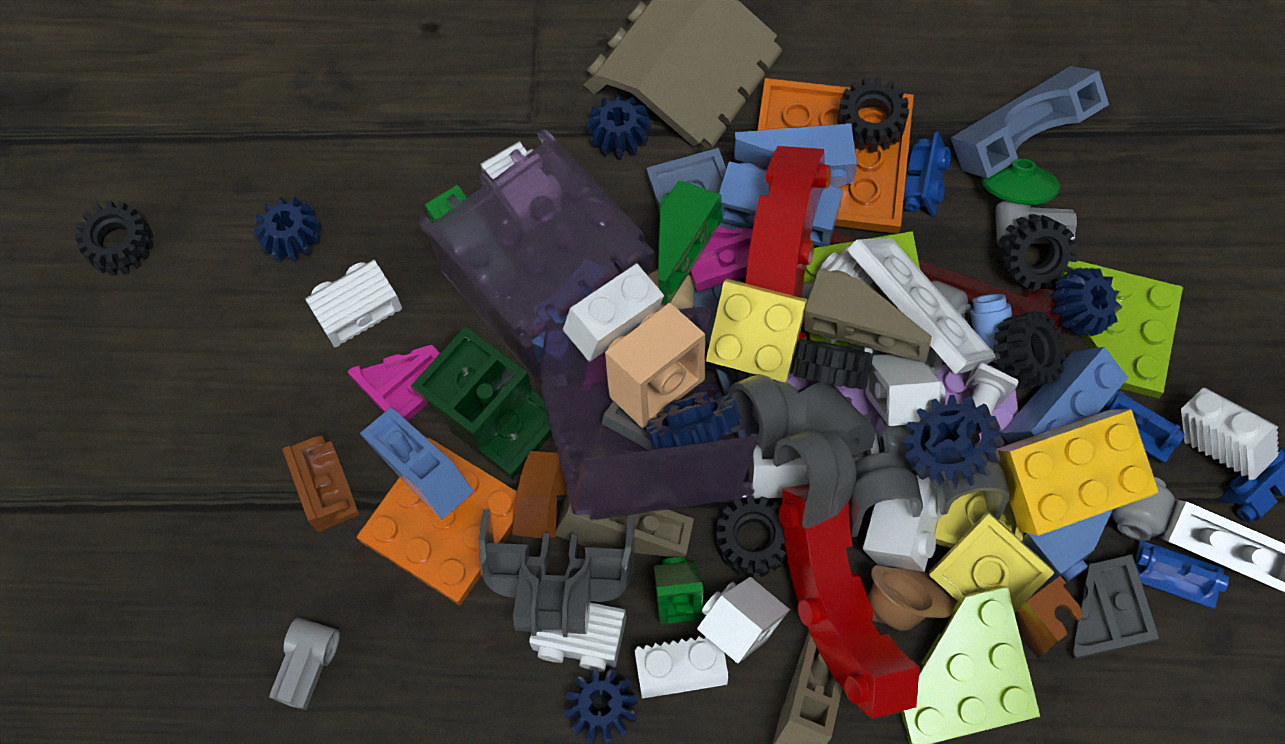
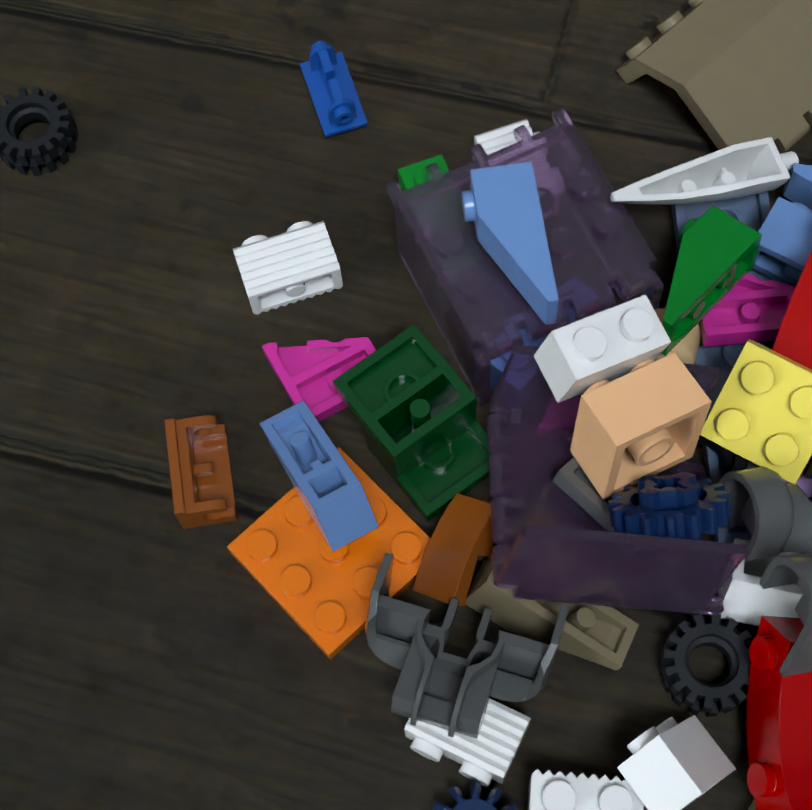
camera: 15 degrees right, 0 degrees up
dark blue gear [254,196,322,263] -> none
light grey piece [269,617,340,710] -> none
dark blue gear [587,93,651,159] -> none
green slope [654,557,703,626] -> none
none -> blue hinge [300,41,368,138]
none -> medium blue slope [461,161,559,325]
none -> white piece [610,137,799,205]

